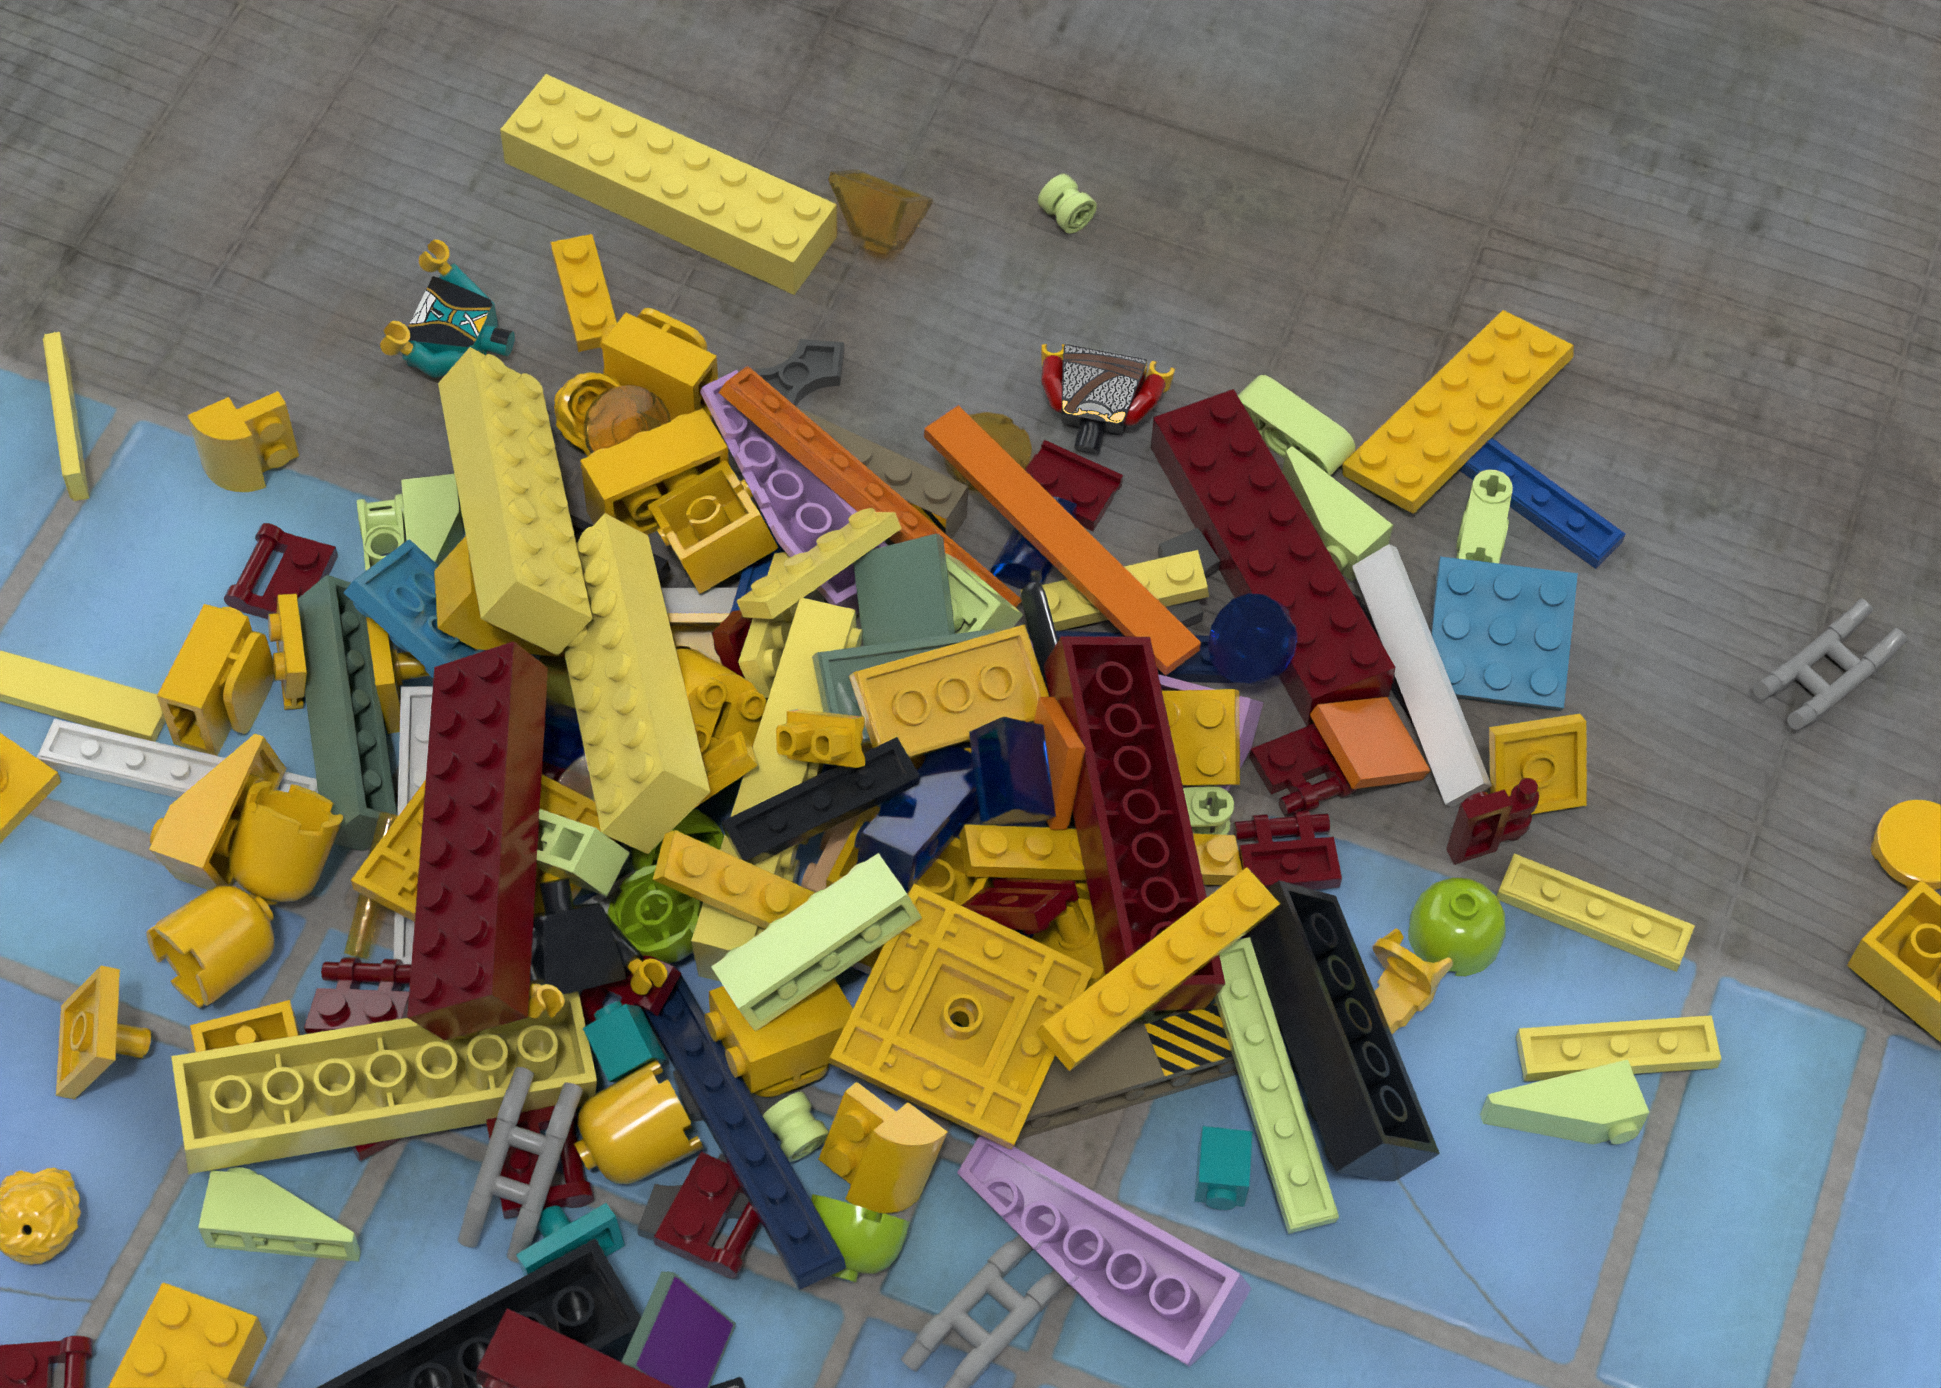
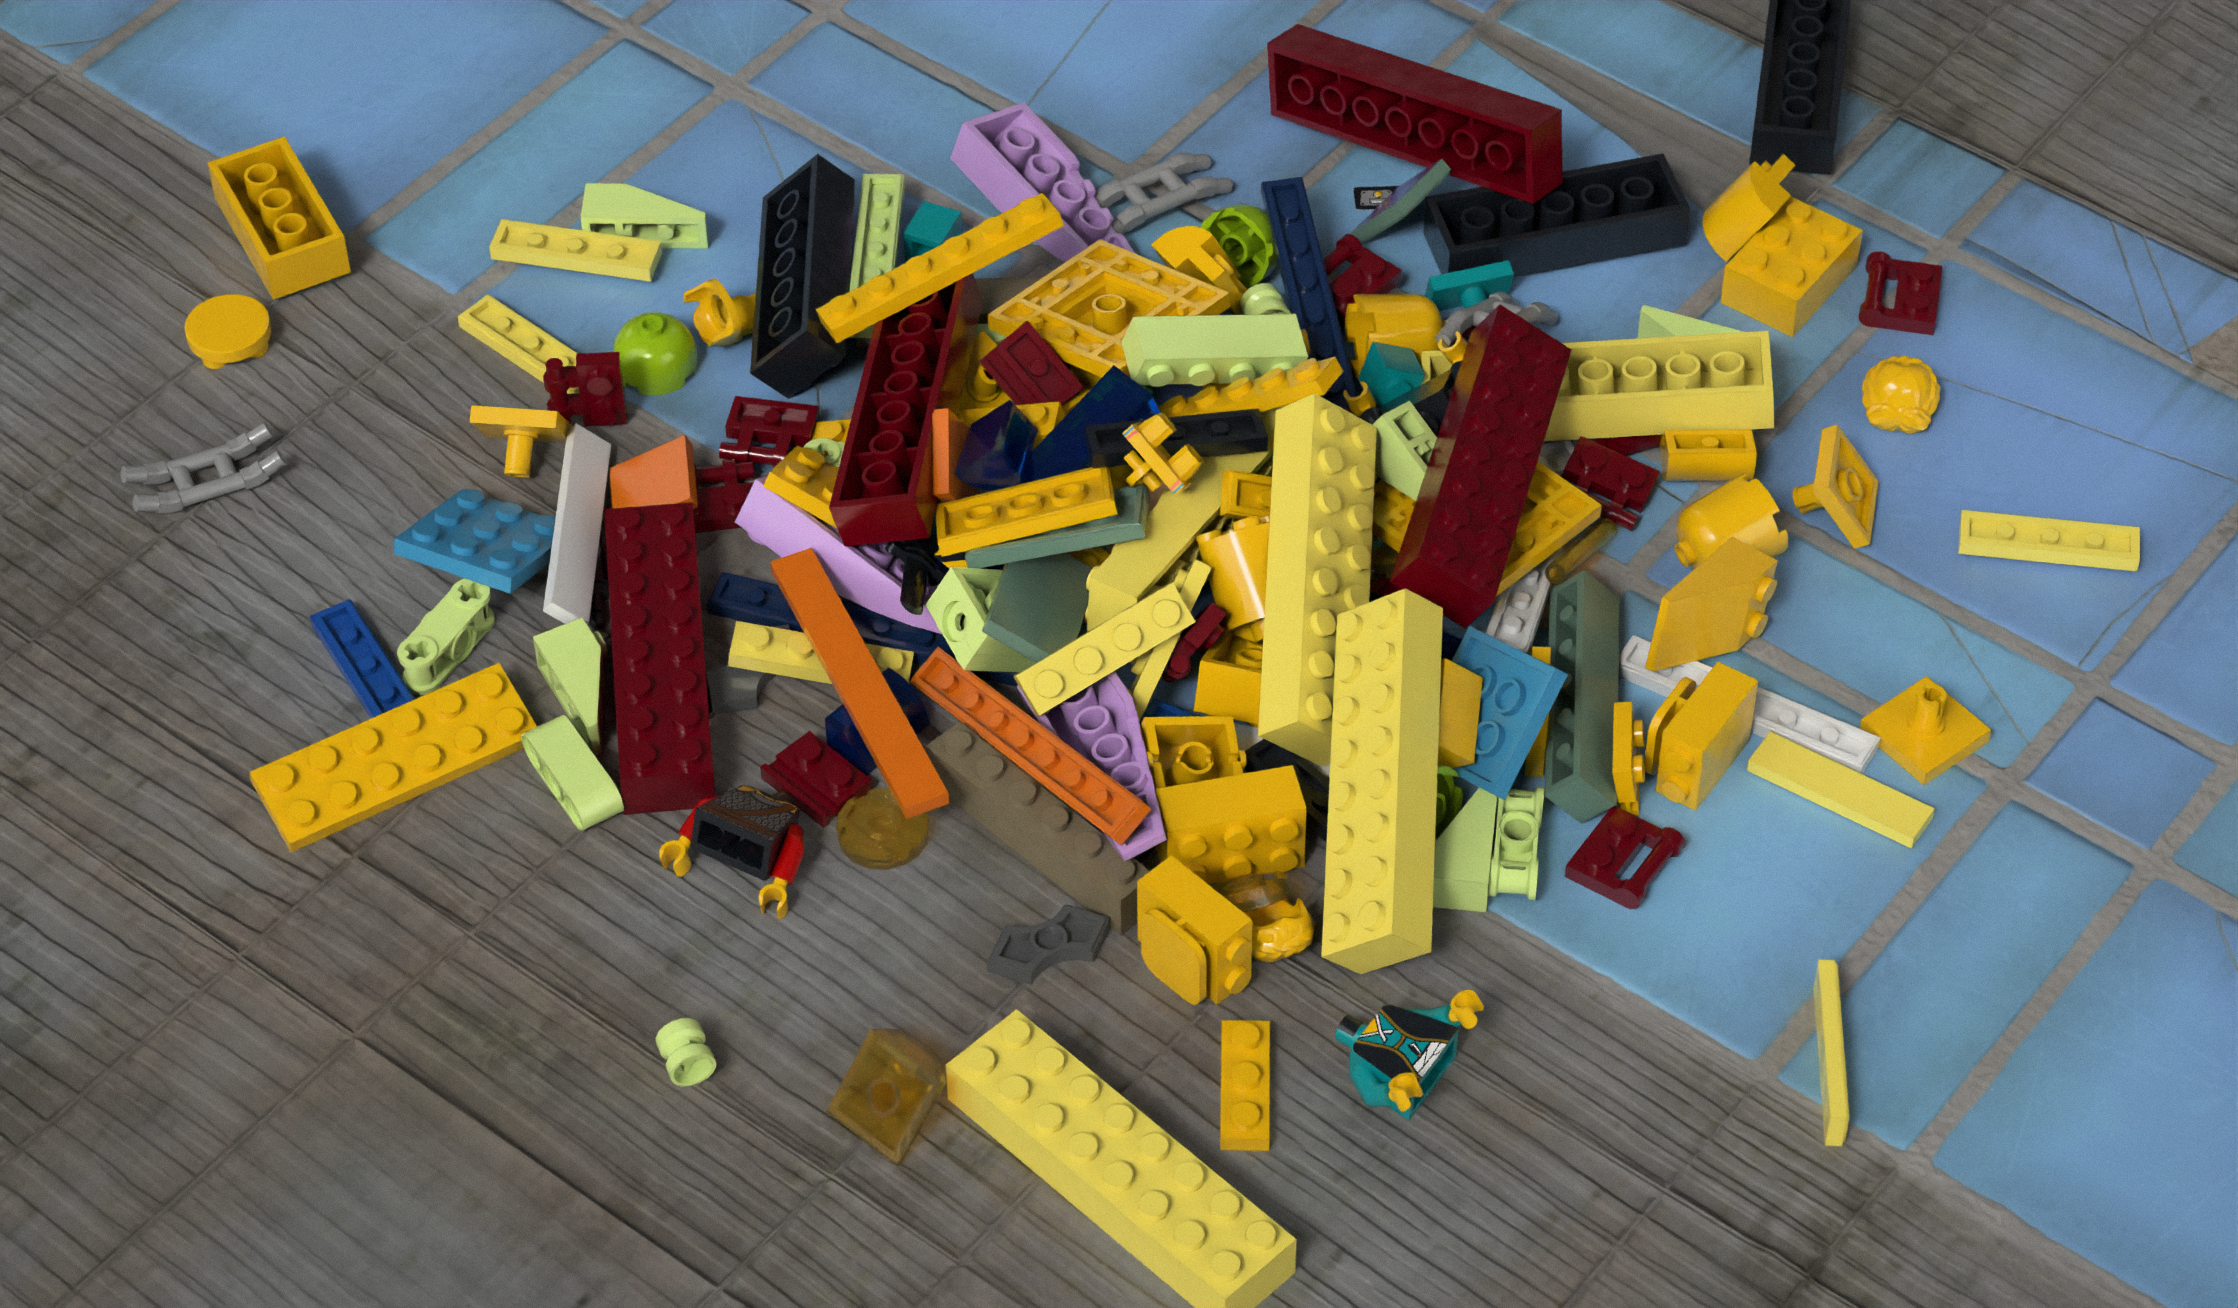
camera: 160 degrees left, 10 degrees down
yellow brick [187,391,299,492] -> none
yellow cylinder [229,781,343,905] -> none
clear blue tile [1208,593,1298,687] -> none

